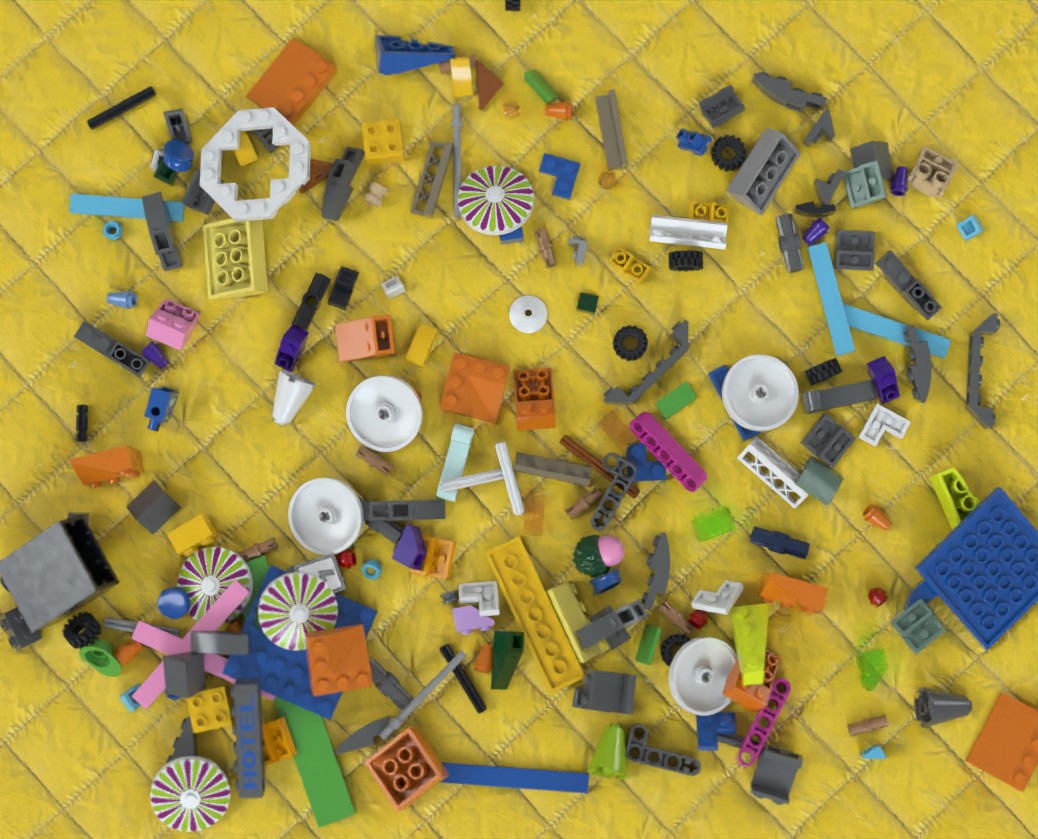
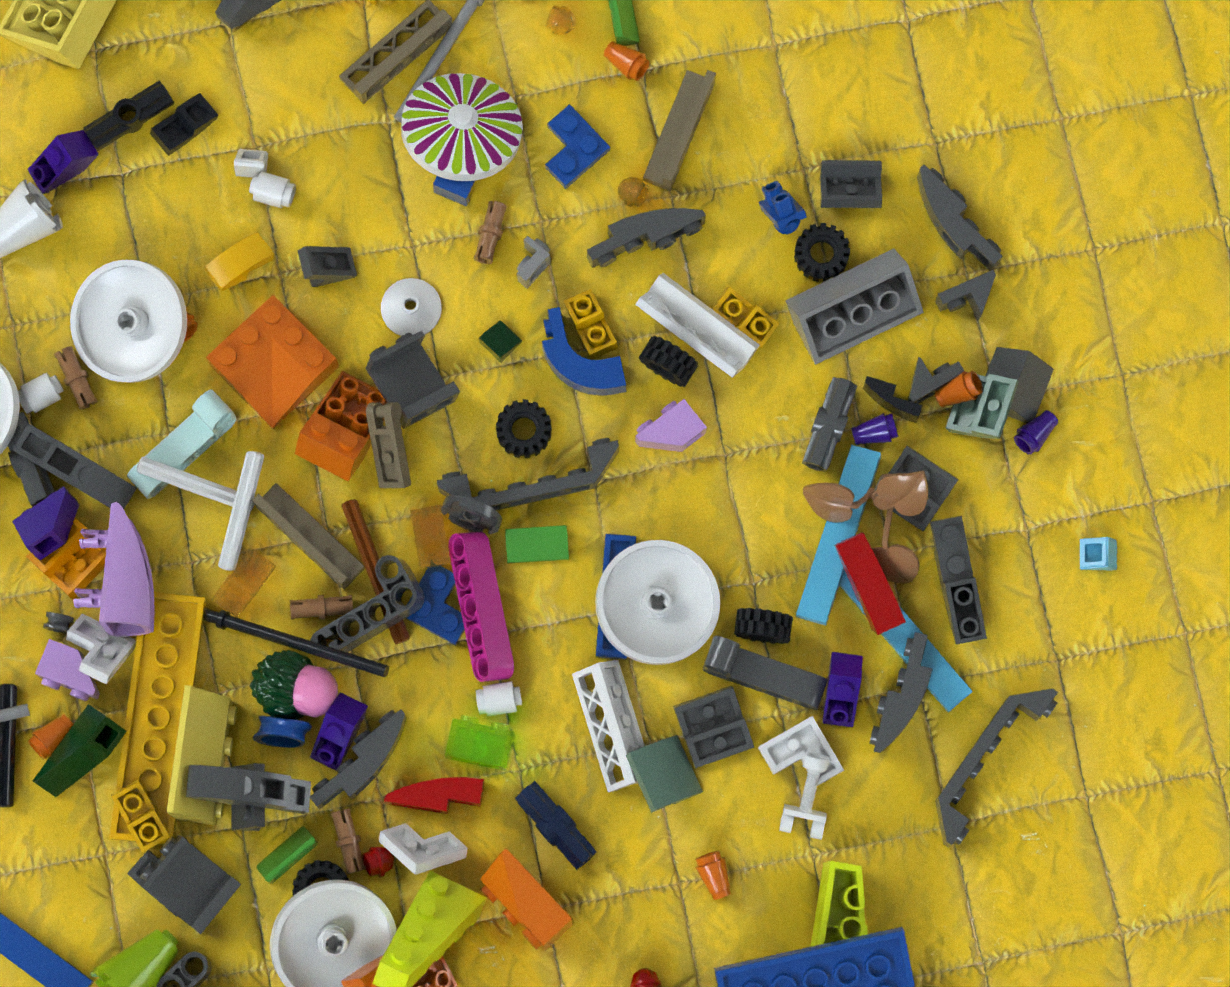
camera: 30 degrees right, 5 degrees down
orange slope [335,315,396,363] -> none
tan wheel [364,182,389,208] -> none
tan slope [908,145,959,197] -> none
none -> white brick [18,372,64,414]
none -> lavender piece [73,502,155,637]
none -> yellow slope [111,779,170,853]
none -> black bar [203,608,389,678]
none -> white brick [249,171,296,208]
none -> dark grey slope [297,246,357,287]
none -> dark purple slope [310,692,368,771]
none -> dark grey panel [365,331,460,429]
none -> dark tan plate [366,402,411,488]
none -> red slope [384,777,485,814]
none -> dark grey tile [441,495,502,534]
none -> white brick [476,681,522,716]
none -> blue arch [542,307,626,395]
none -> dark grey slope [587,208,706,268]
none -> lavender slope [635,399,707,452]
none -> white bar [779,752,830,840]
none -> medium nougat plant [803,470,928,584]
none -> red slope [834,532,906,635]
none -> orange cone [935,371,983,408]

